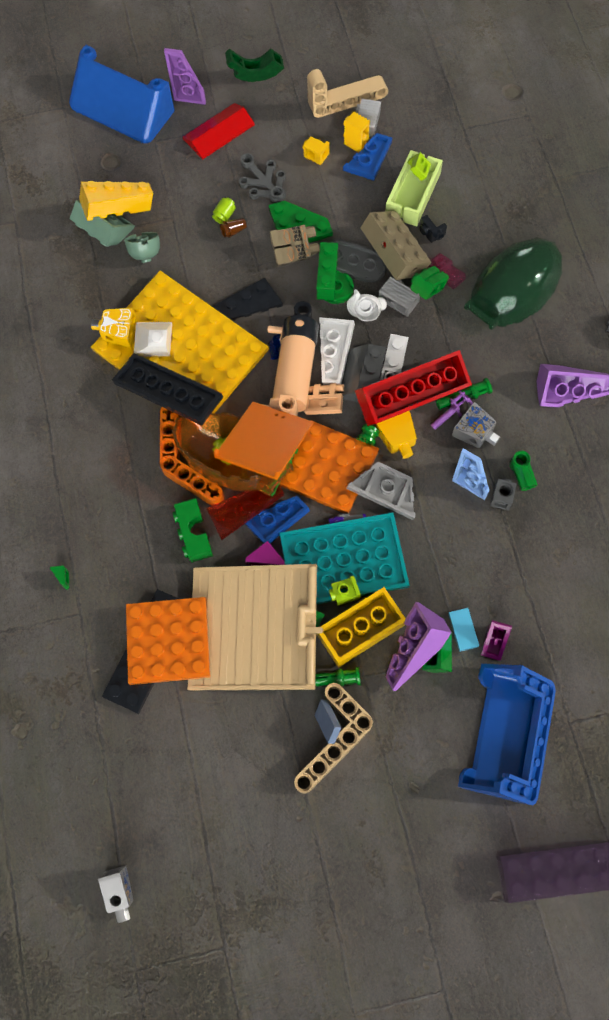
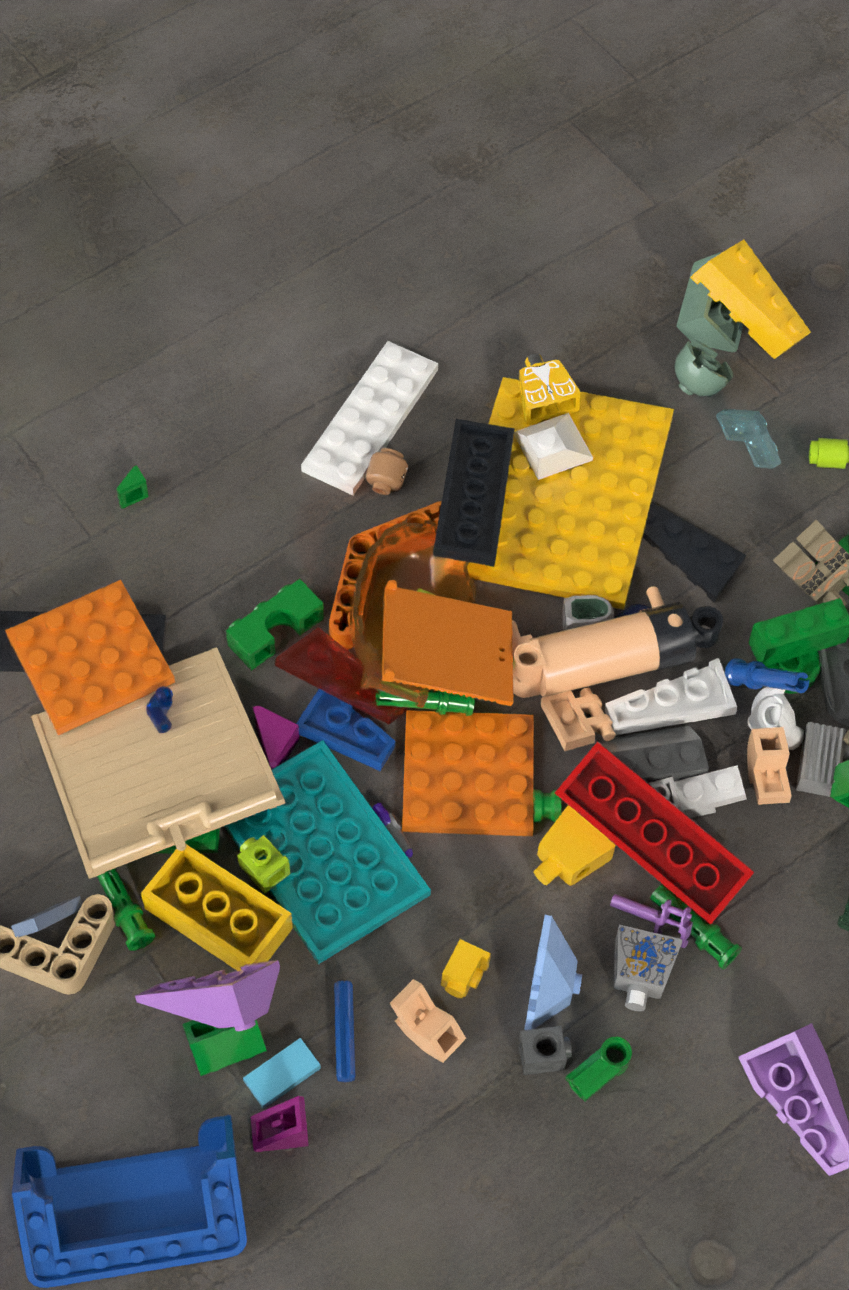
camera: 60 degrees right, 10 degrees down
reddish brown cone [220,218,247,238] -> none
light grey wing [346,462,415,520] -> none
none -> clear blue arm [146,686,173,733]
none -> white plate [301,341,438,495]
none -> blue axle [334,981,355,1082]
none -> medium nougat head [365,448,408,495]
none -> light nougat brick [390,979,466,1063]
none -> yellow brick [441,939,491,998]
none -> rock [562,595,614,631]
none -> clear light blue plate [716,409,781,469]
none -> blue pin [725,658,809,693]
none -> light nougat brick [747,727,792,805]

